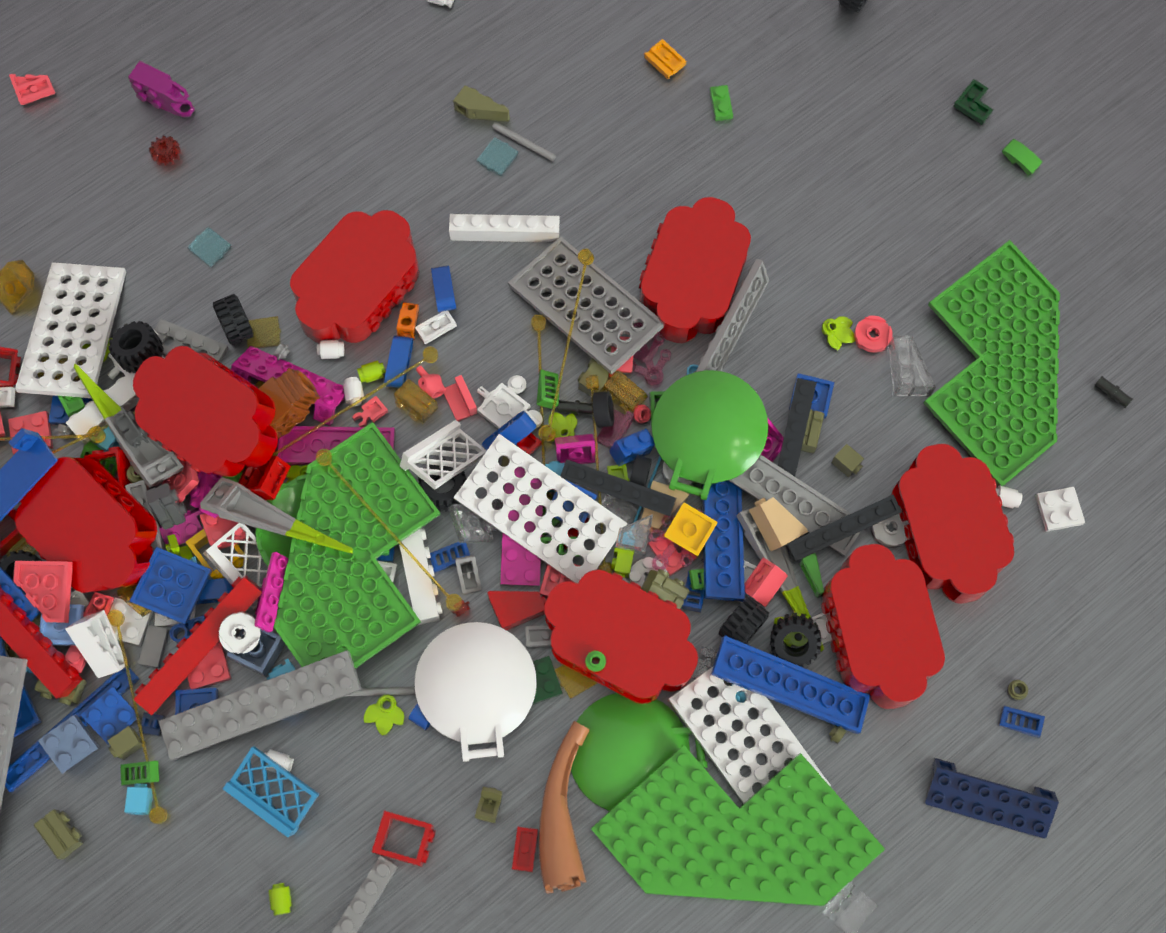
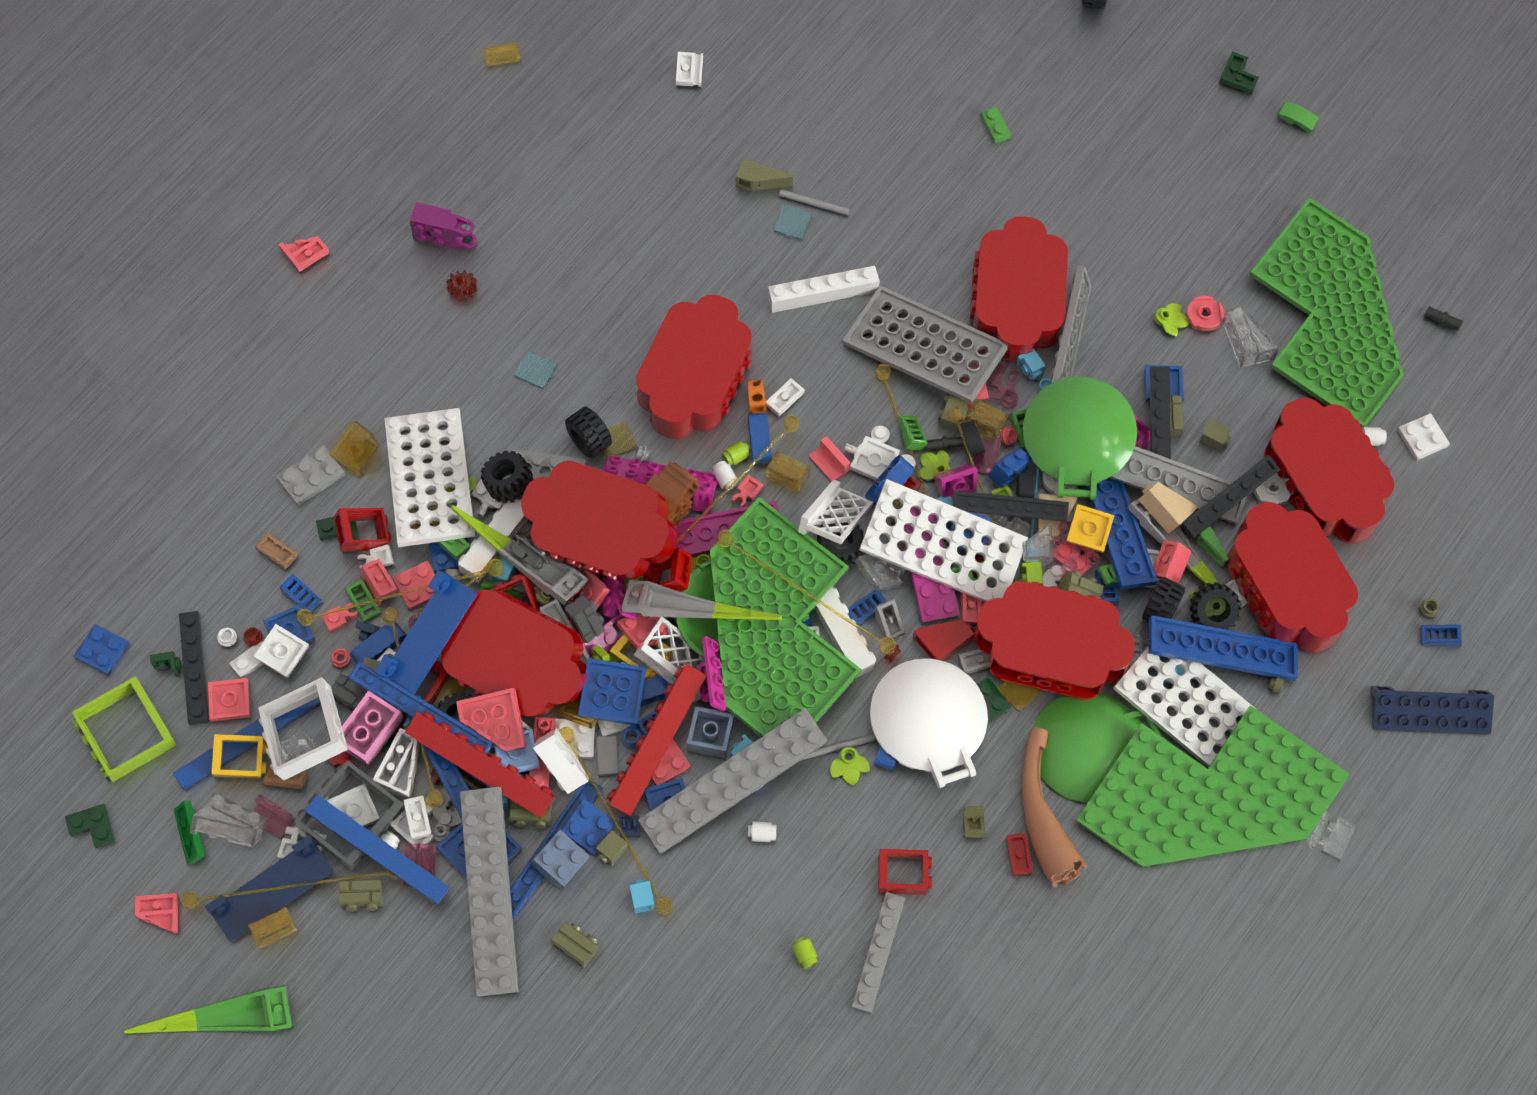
camera: 15 degrees left, 5 degrees down
bright green slope [120,761,159,785] -> none
white plate [219,612,261,653] -> none
dark azure fence [223,746,319,838] -> none
white brick [317,340,345,359] -> none
coral piece [416,366,446,399] -> none
blue beam [431,265,456,312] -> none
clear yellow piece [539,249,594,442] -> none
bright green plate [585,651,606,672] -> none
light orange plate [644,39,686,79] -> none
none -> medium azure brick [1016,348,1046,380]

